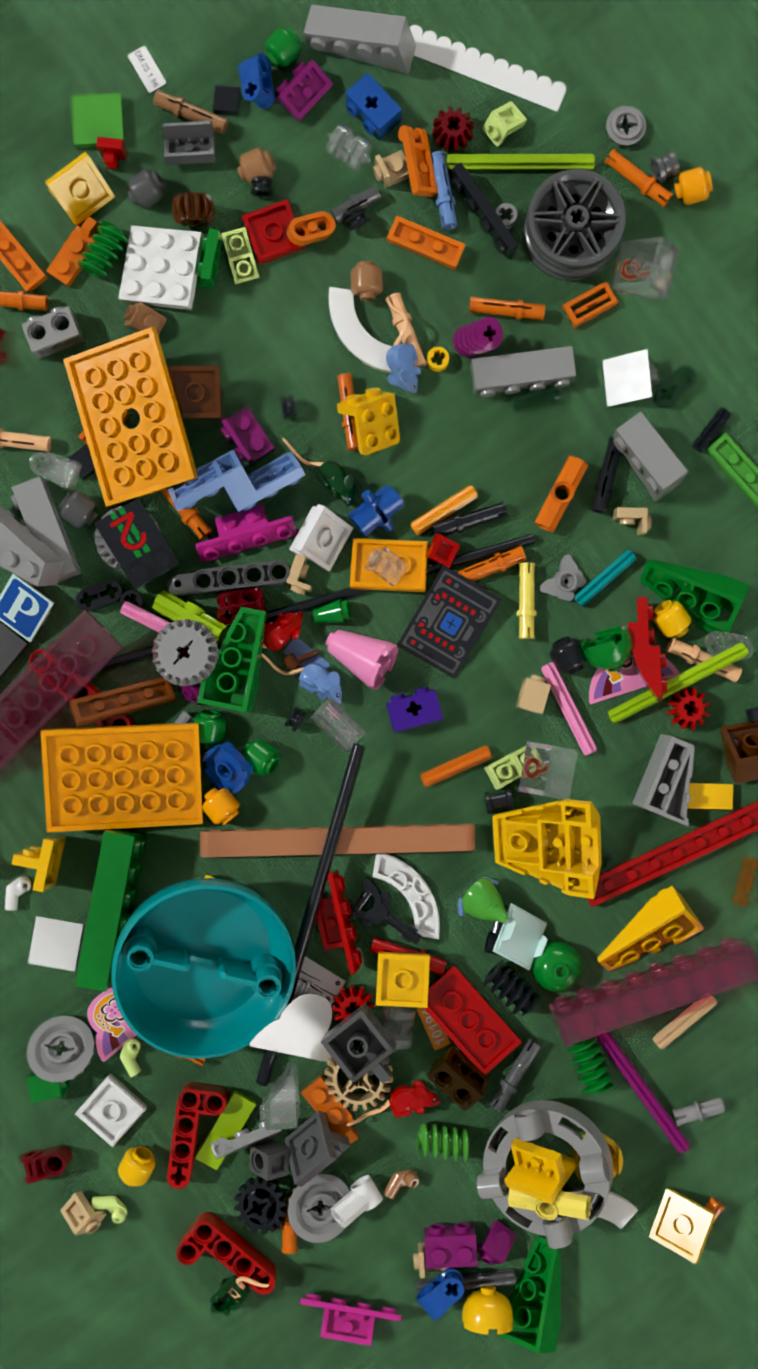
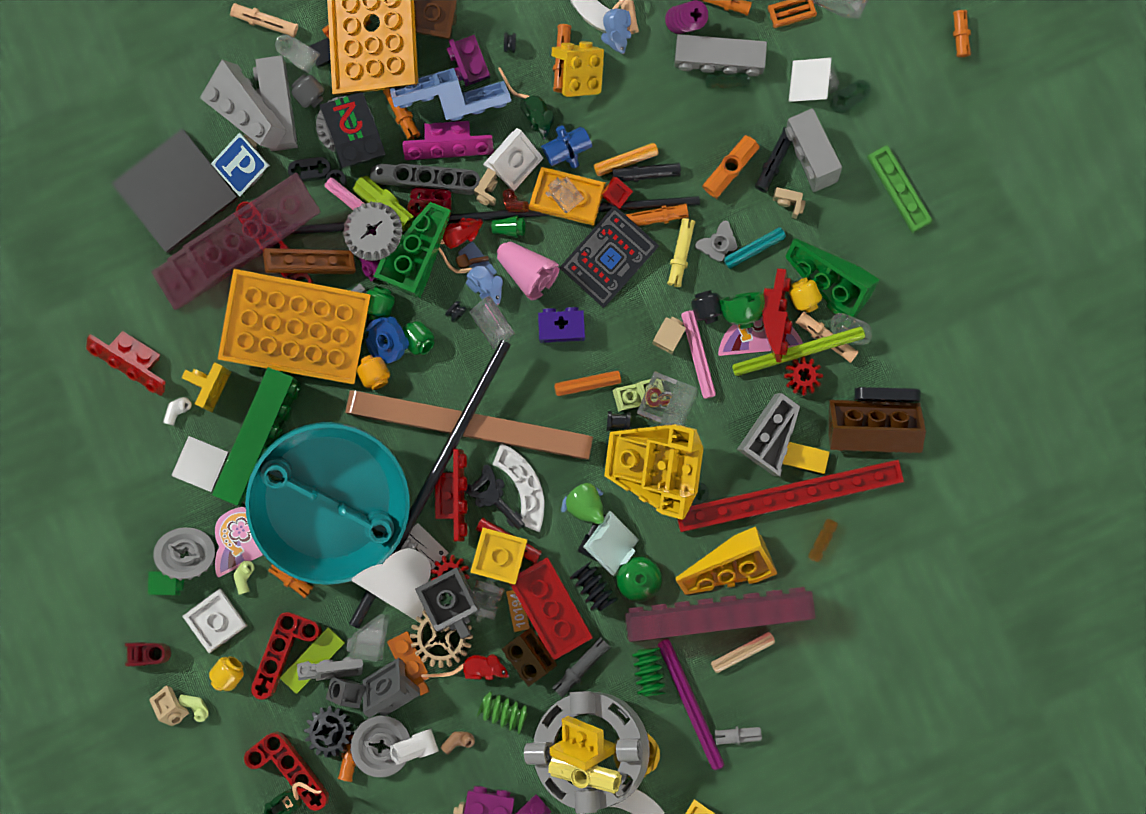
camera: 15 degrees right, 5 degrees down
yellow bush [427,347,449,372] -> none
black axle [692,407,731,453] -> none
none -> clear red arm [502,189,529,212]

